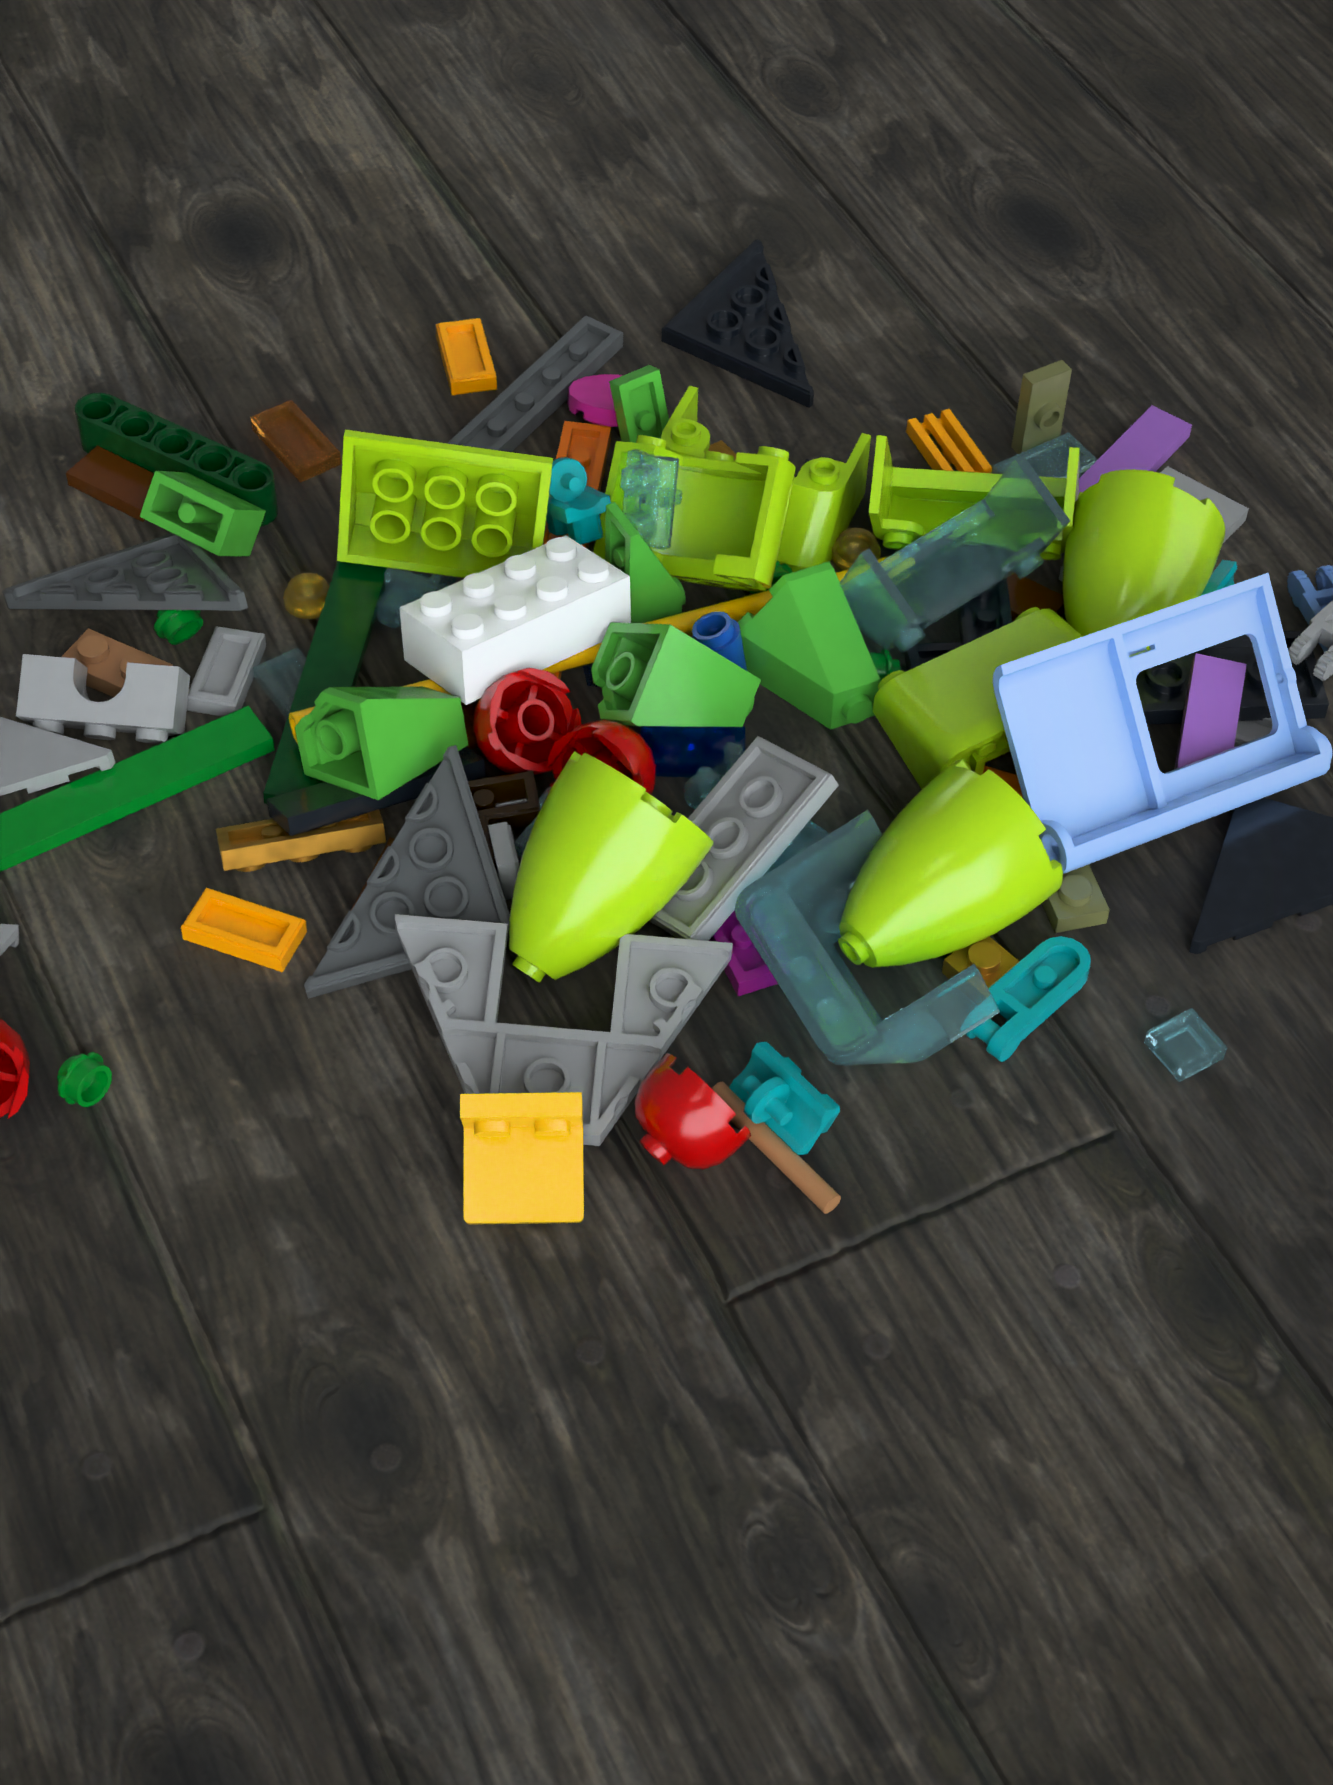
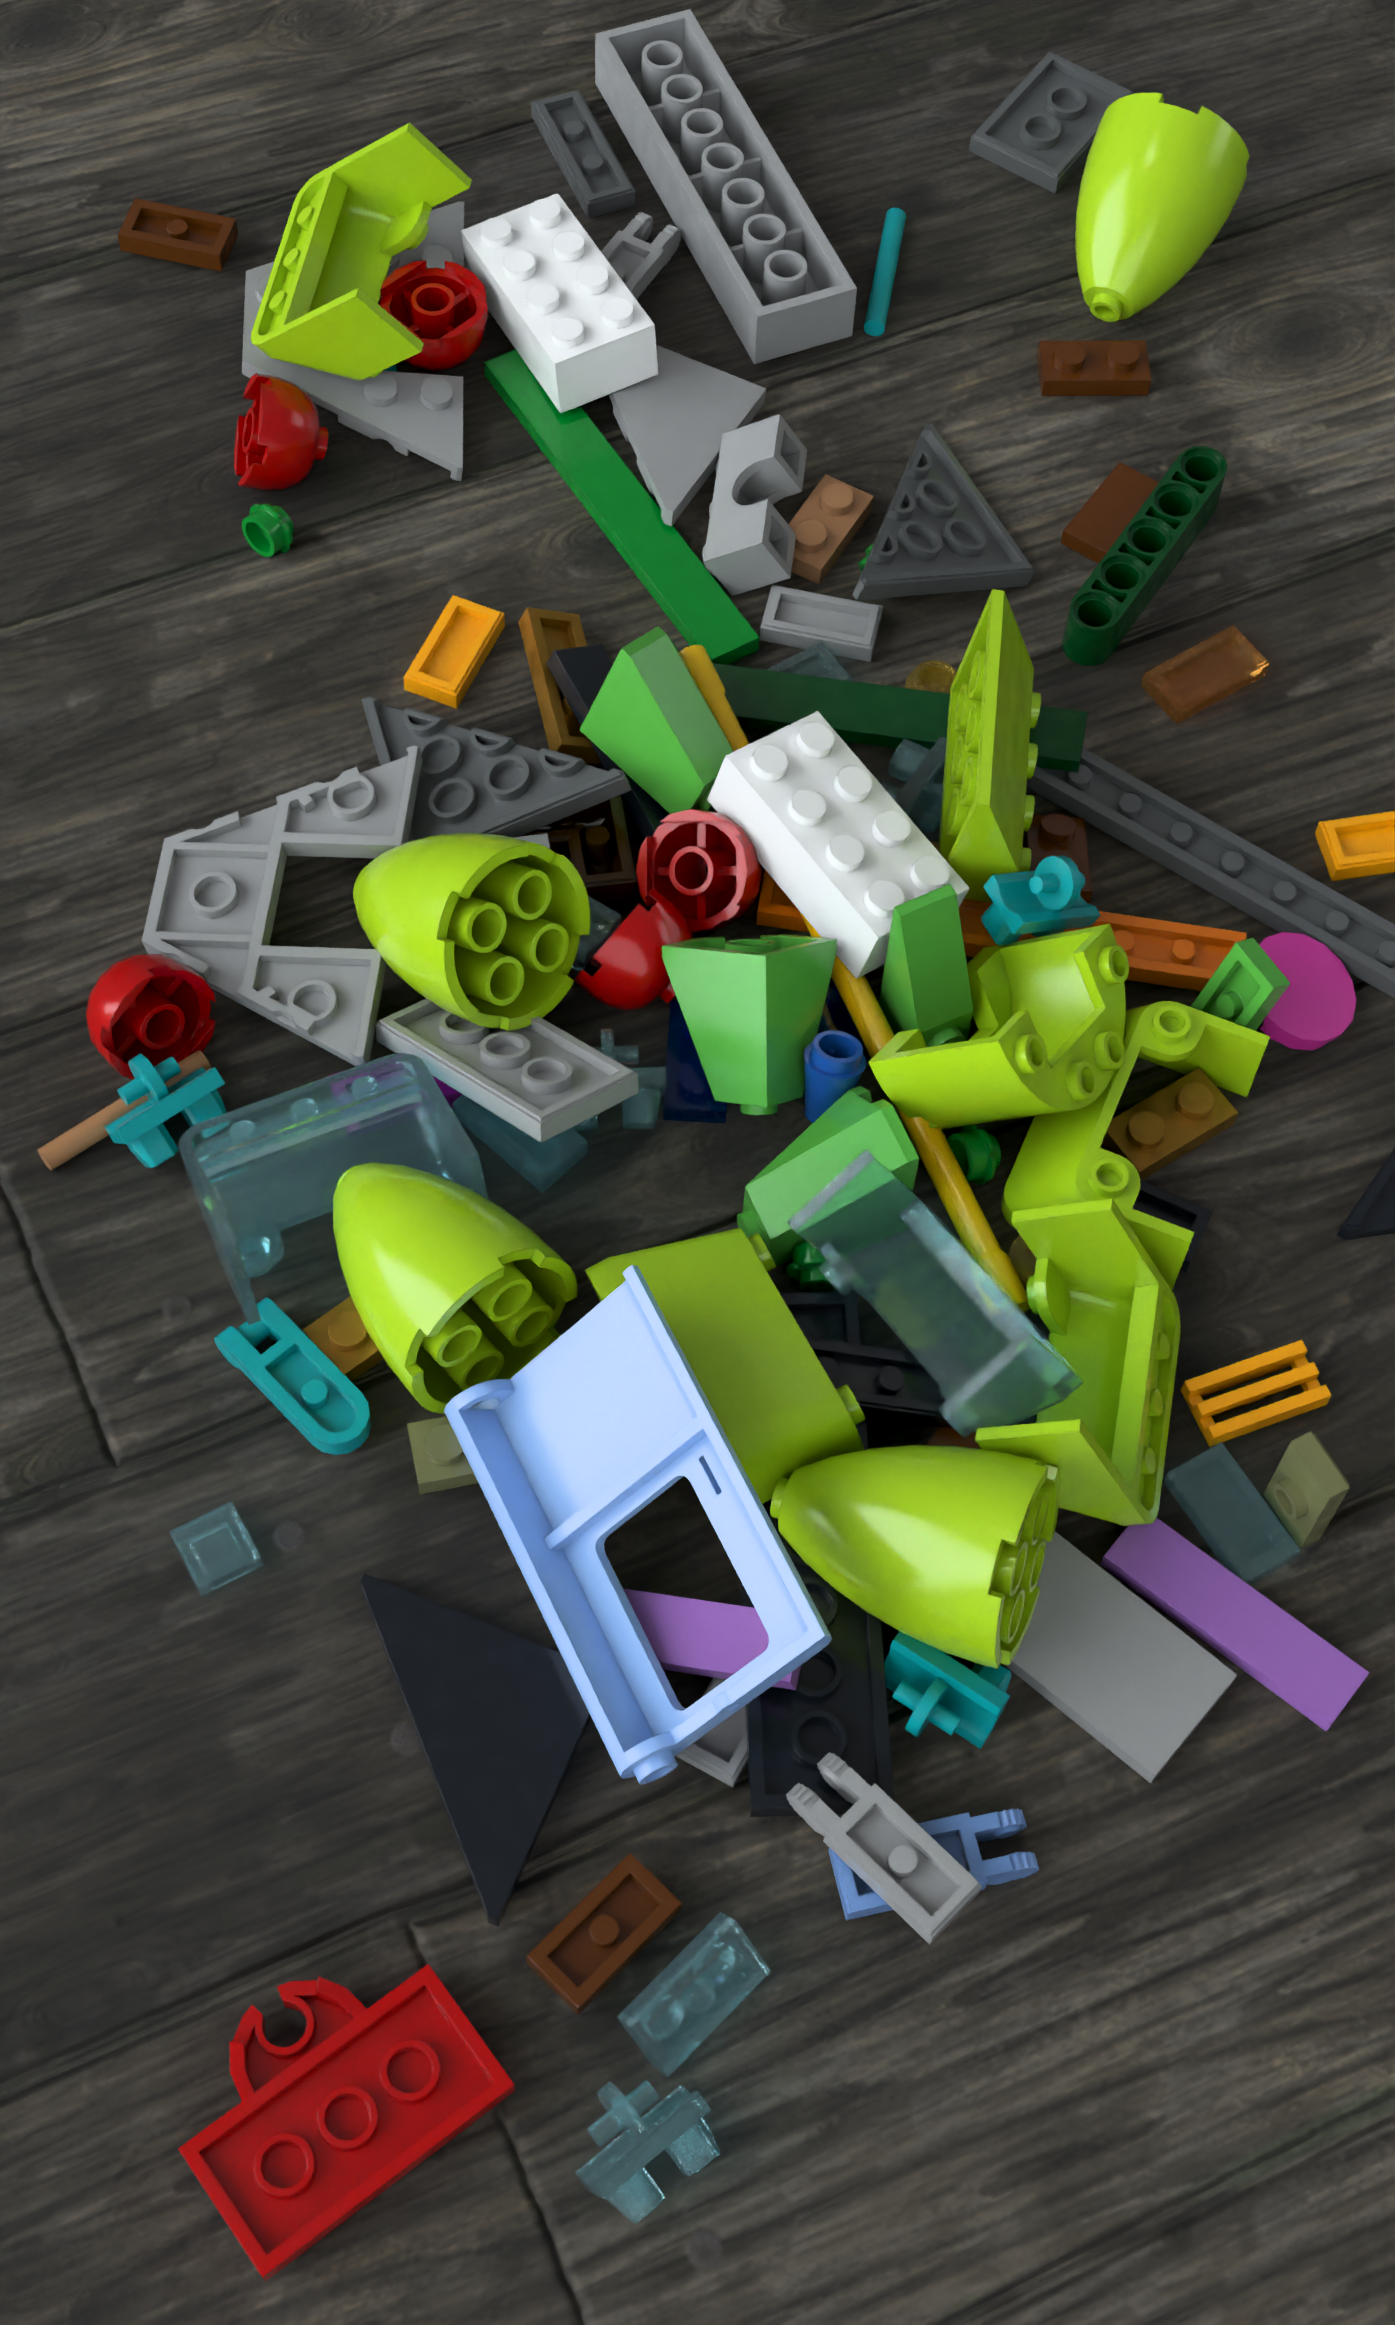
camera: 90 degrees right, 10 degrees up
bright green brick [139,471,266,556] -> none
yellow bracket [460,1092,584,1224] -> none
clear light blue hips [620,449,682,550] -> none

